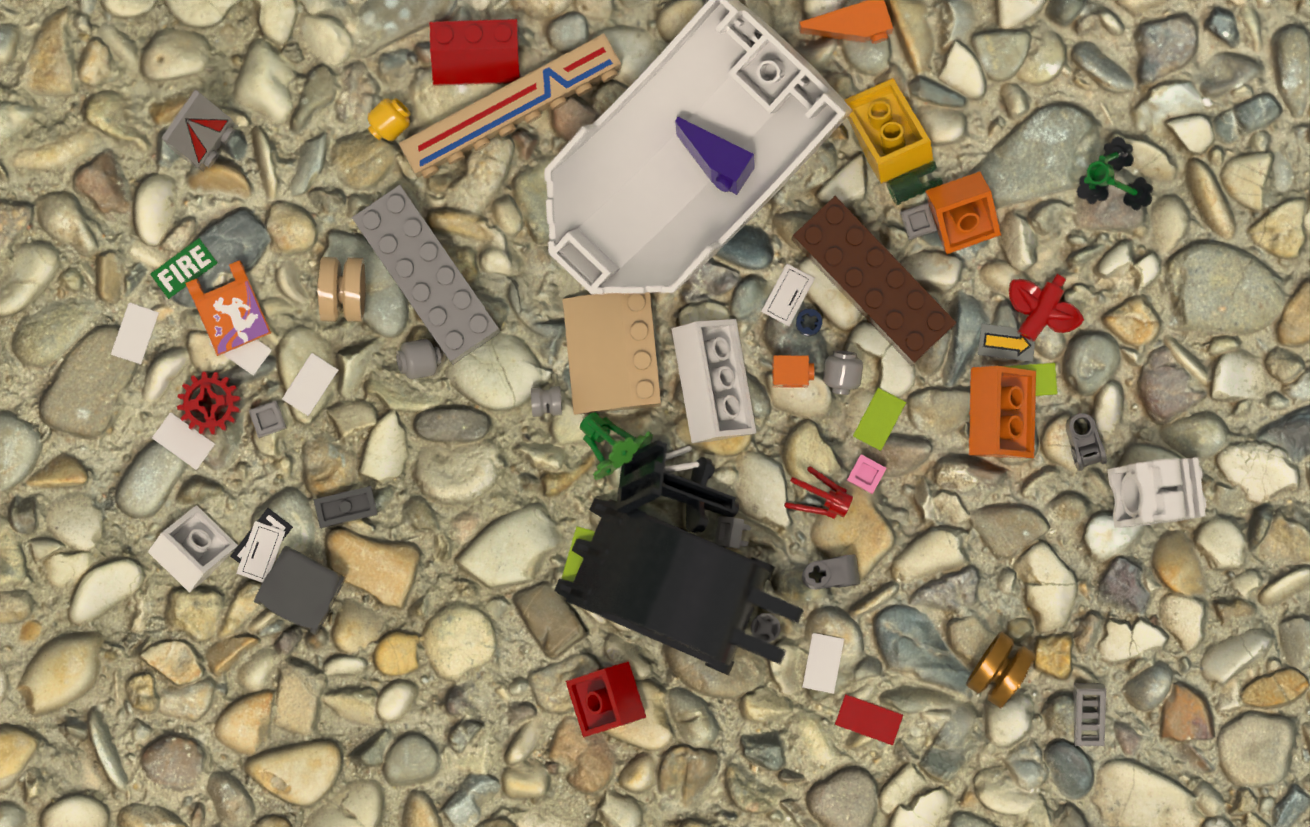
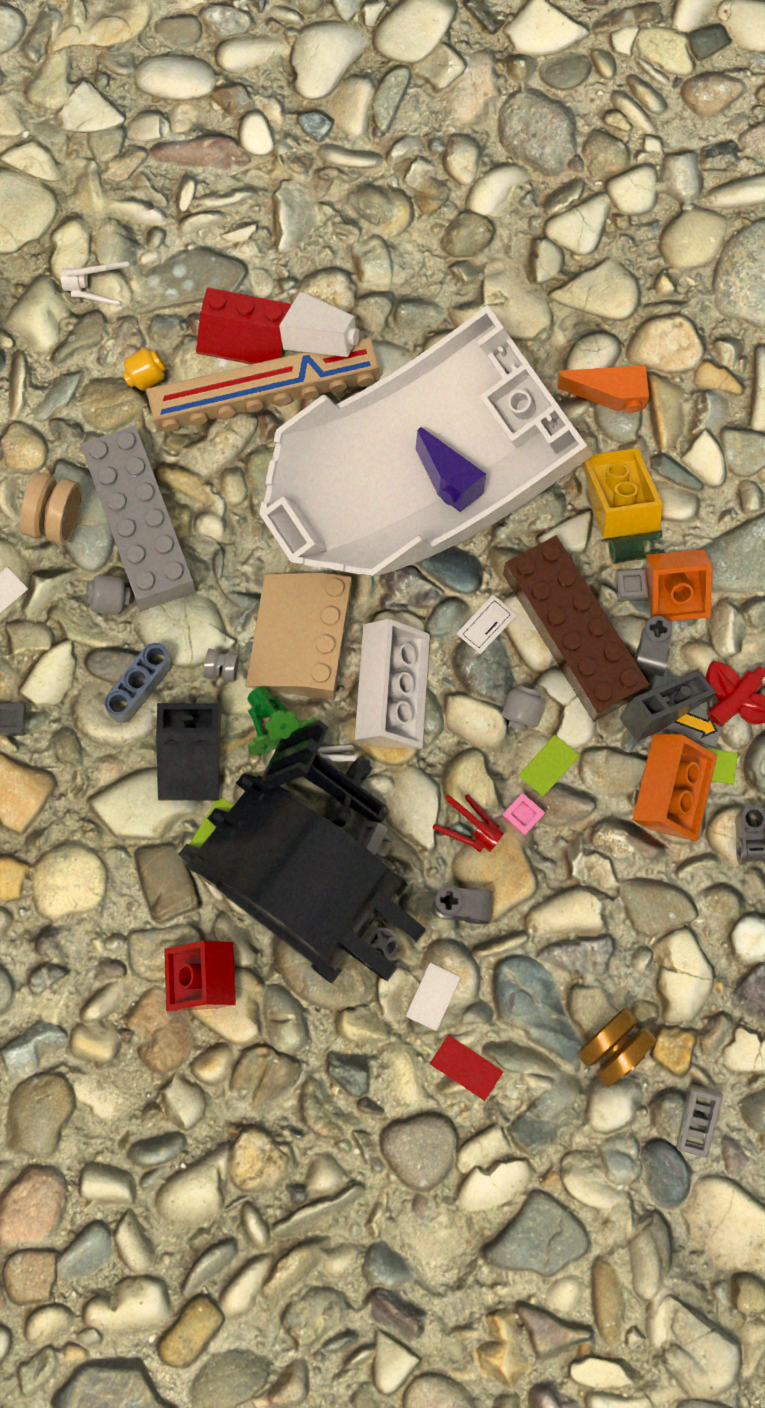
camera: 10 degrees right, 10 degrees down
orange brick [772,355,814,388] -> none
dark blue bush [796,309,822,336] -> none
none -> white plant [61,261,130,306]
none -> sand blue beam [104,643,172,723]
none -> black slope [156,703,221,801]
none -> white slope [279,292,359,357]
none -> dark grey slope [620,670,716,741]
none -> flat silver piece [635,616,672,677]

